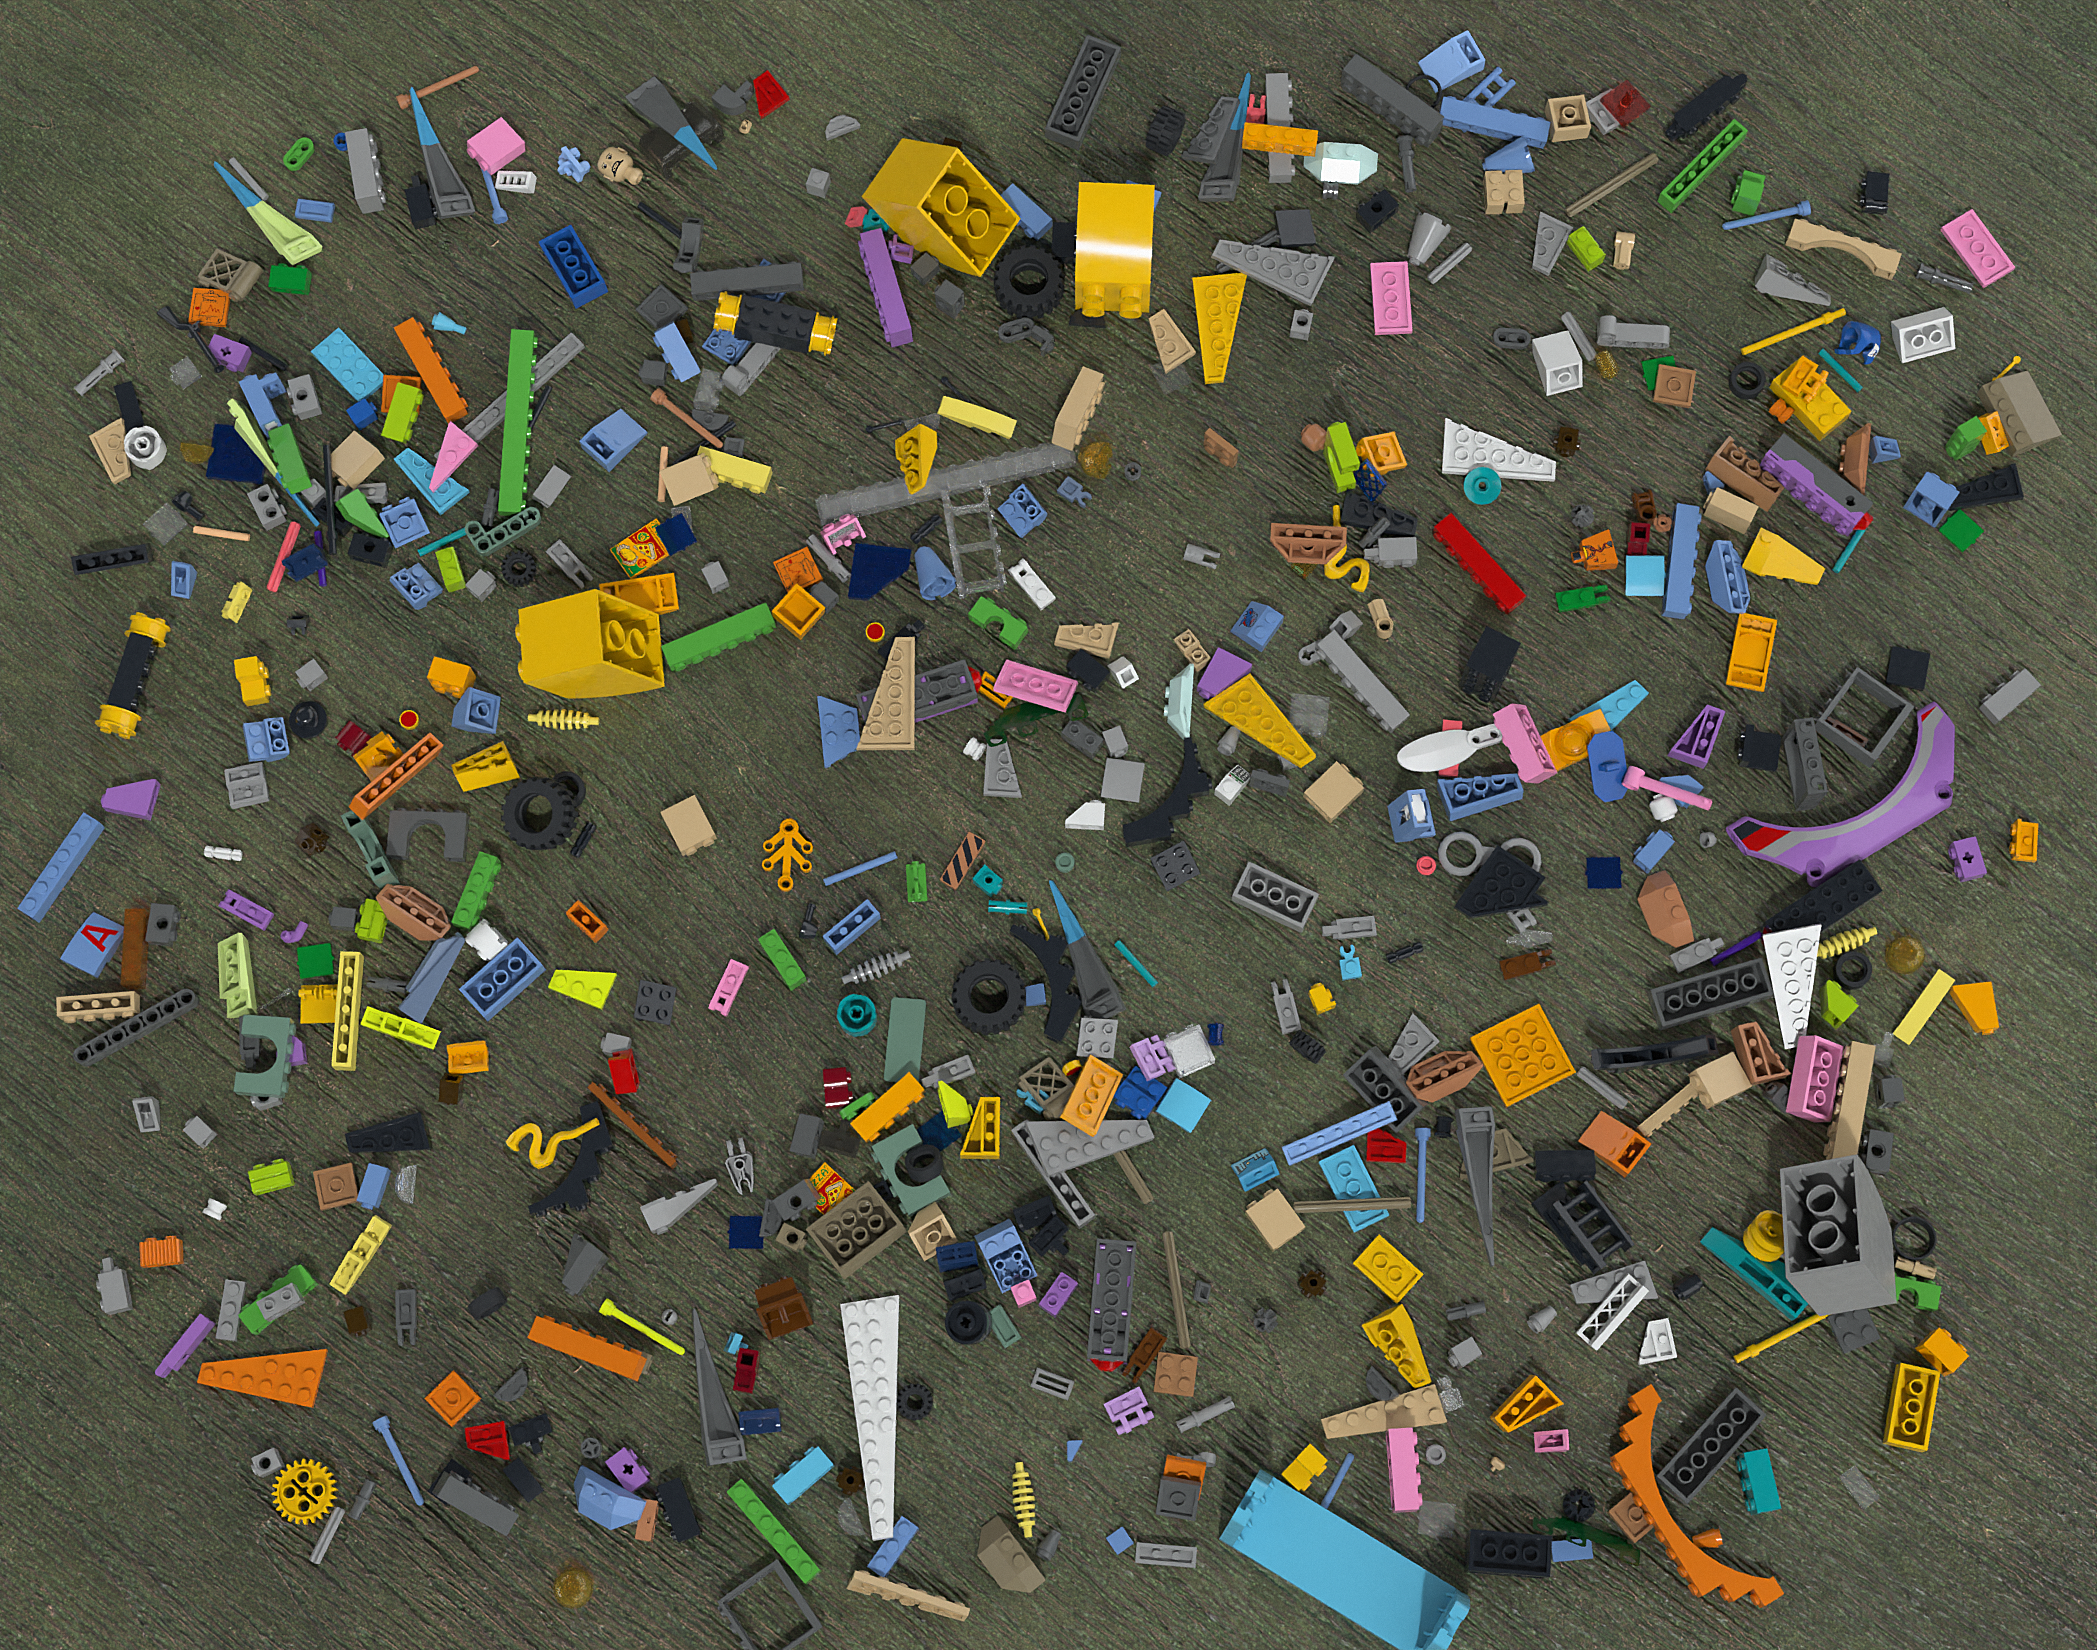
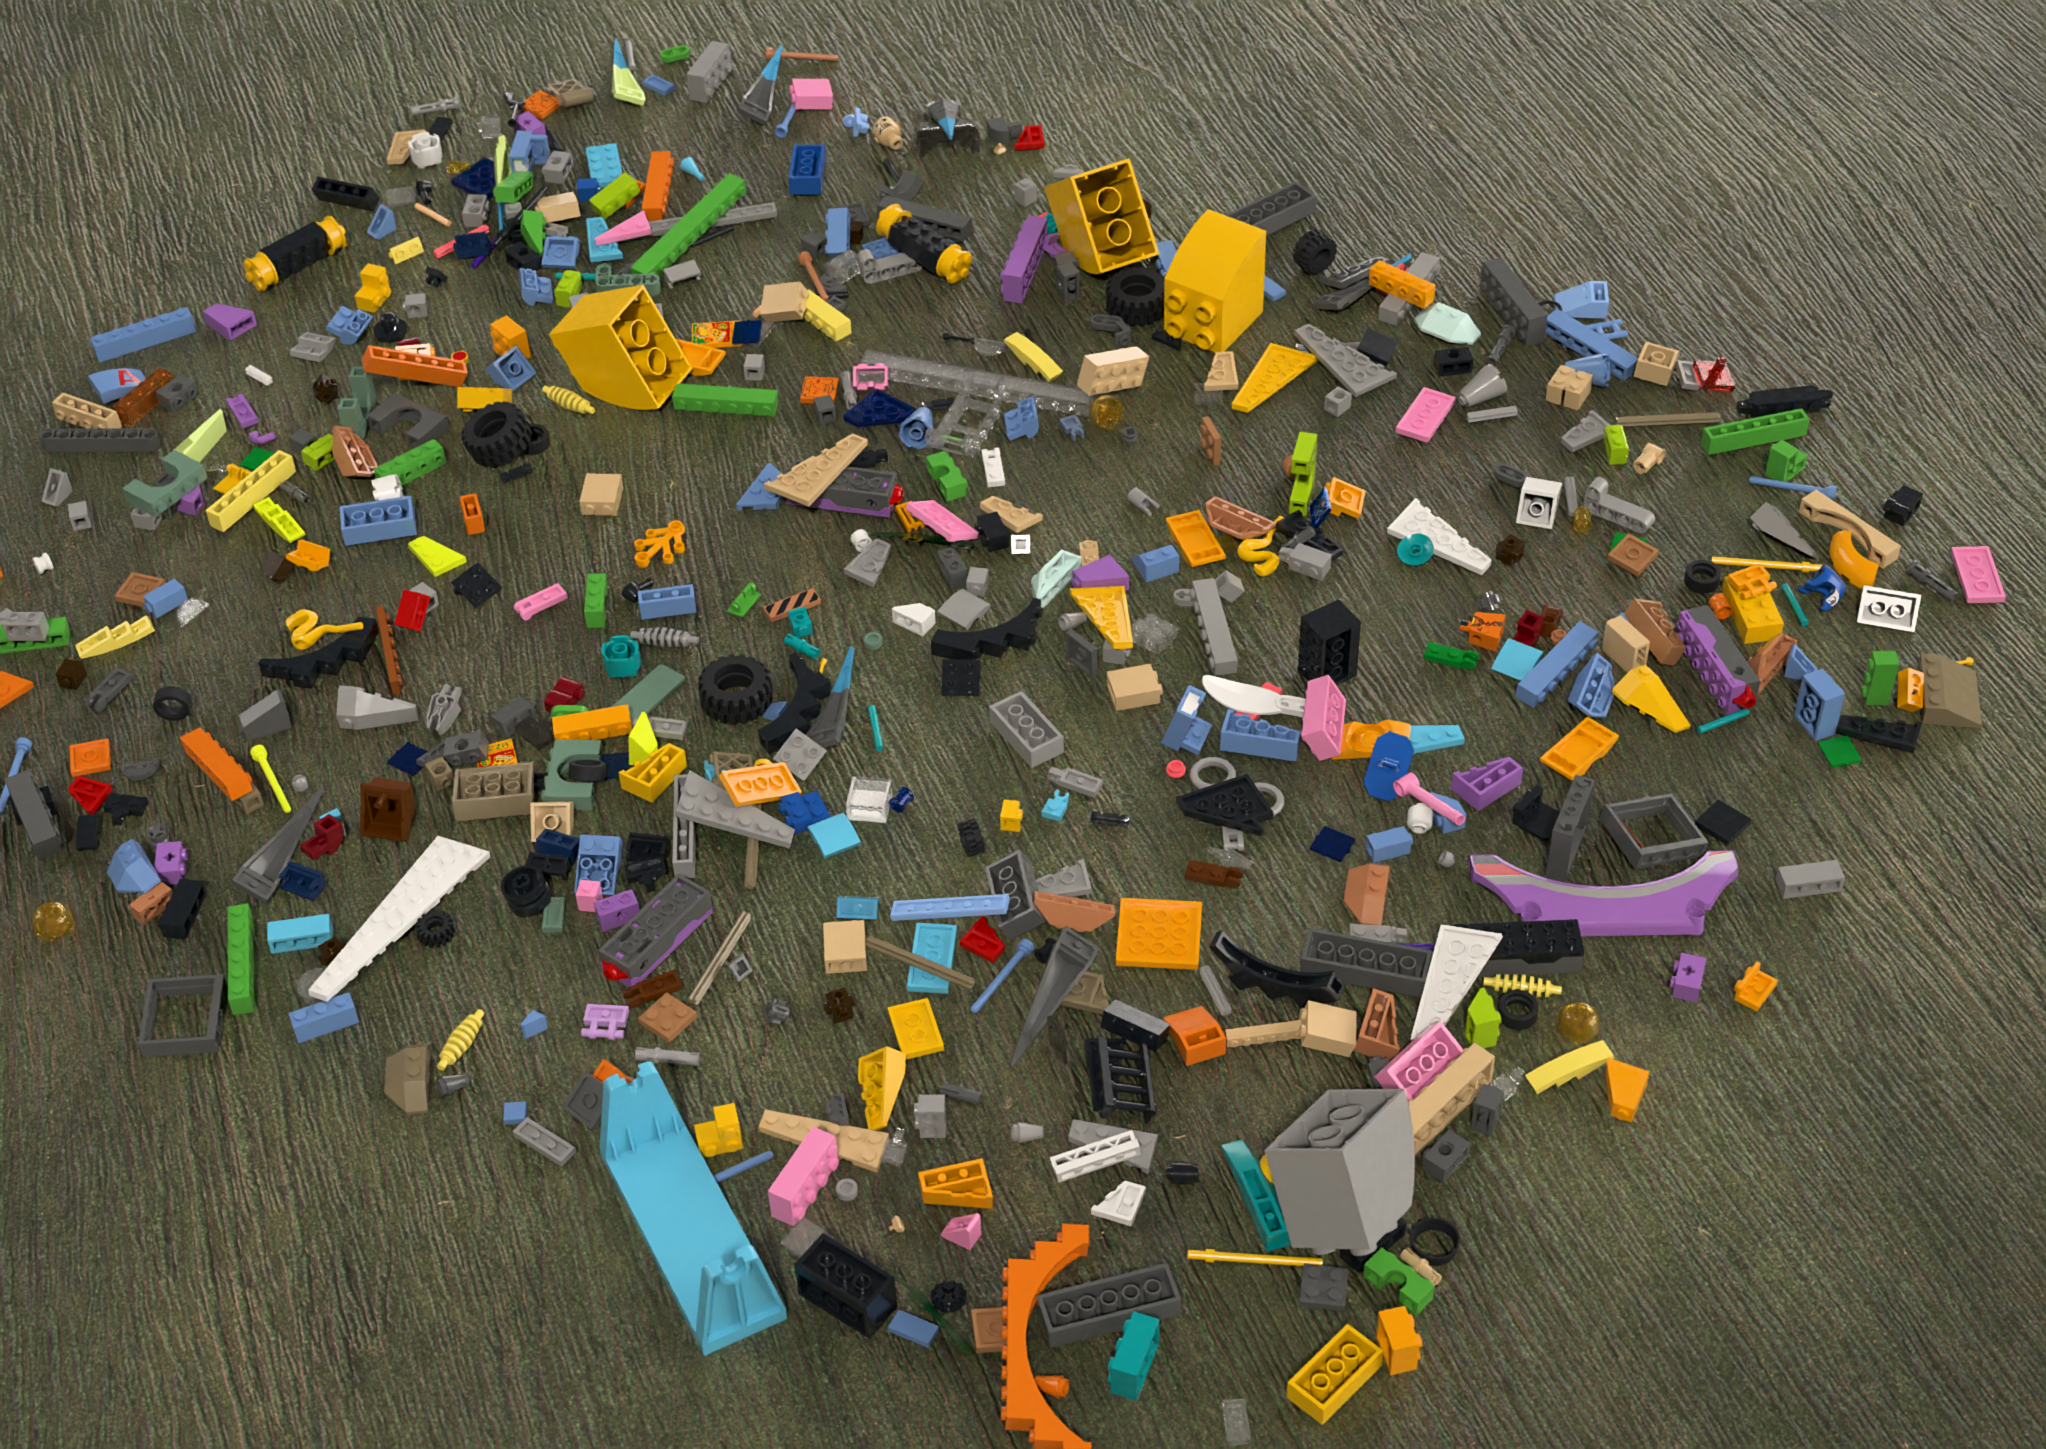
camera: 30 degrees right, 30 degrees down
lime brick [248,1159,295,1196] -> none
green brick [268,264,312,295] -> none
black wing [345,1112,431,1153] -> none
sand blue wedge [398,932,465,1023] -> none
black hinge [404,175,438,230] -> none
white slope [495,171,537,193] -> none
medium blue slope [579,409,648,472] -> none
light orange piece [772,583,825,640] -> none
medium blue bar [823,851,897,886] -> none
tan wing [846,1570,970,1621] -> none
yellow wedge [895,424,937,495] -> none
light grey tile [1031,1368,1075,1401] -> none
lavender plate [1129,1035,1175,1081] -> none
white slope [1214,765,1251,806] -> none
light grey hinge [1271,979,1302,1035] -> none
flat silver wheel [1322,181,1339,200] -> none
tan piece [1367,599,1393,639] -> none
red brick [1432,513,1526,615] -> none
none -> light orange slope [1166,510,1226,567]
none -> light orange brick [1829,530,1879,589]

